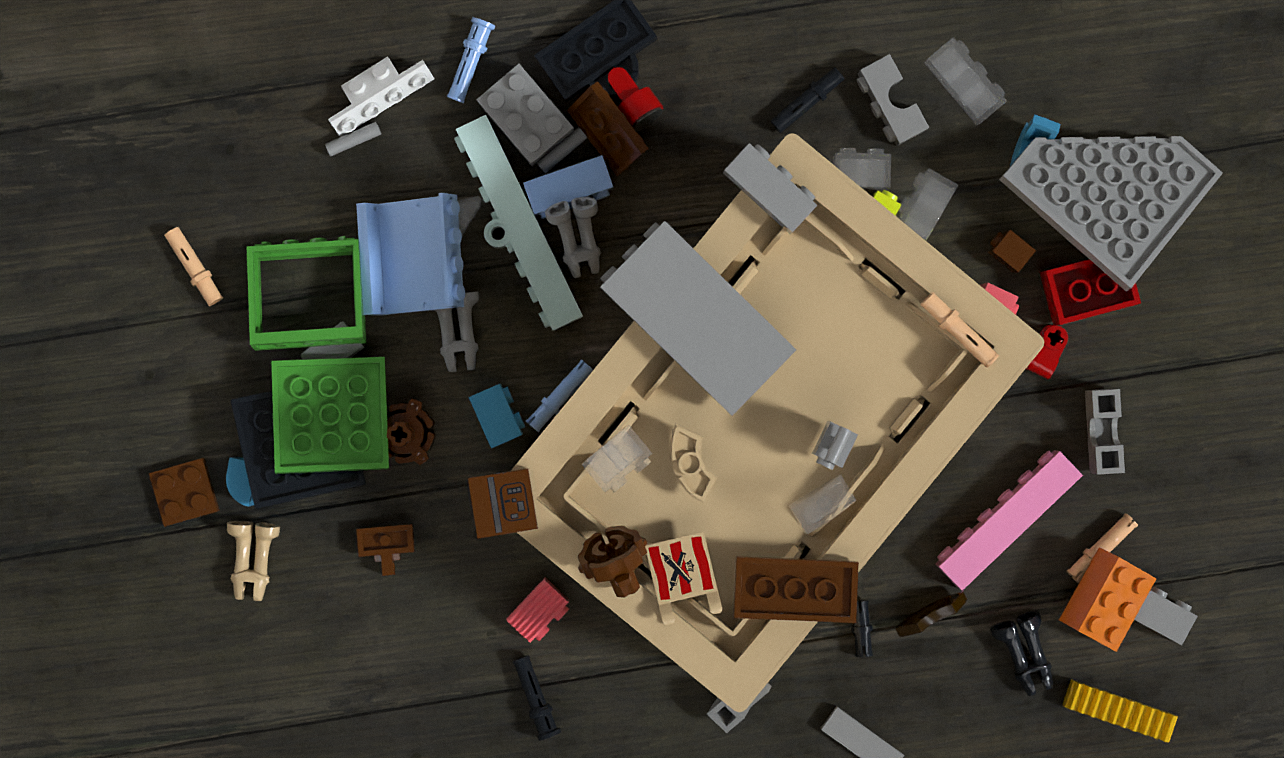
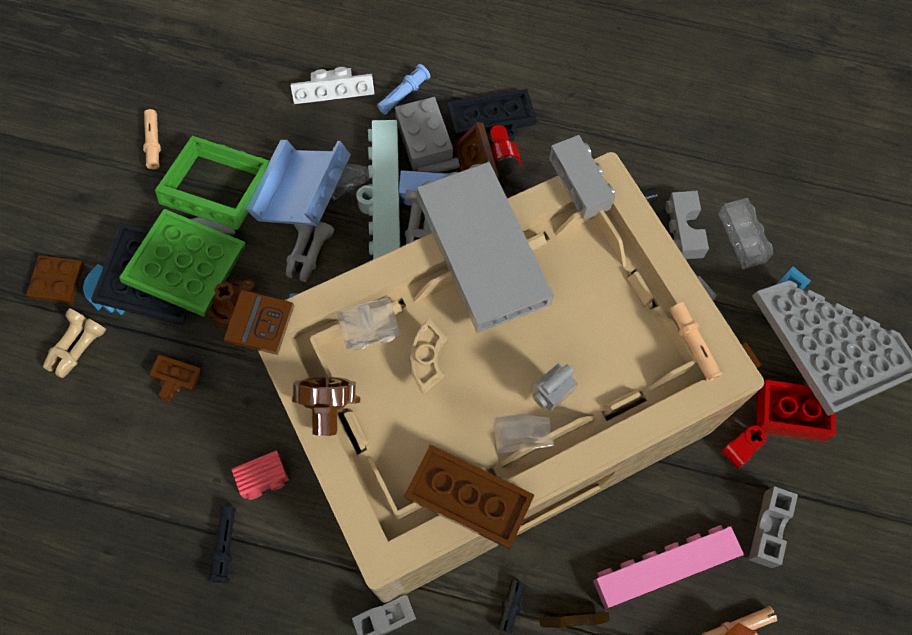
camera: 20 degrees right, 20 degrees down
light grey piece [325,122,381,156] -> none
flag [645,532,722,626] -> none

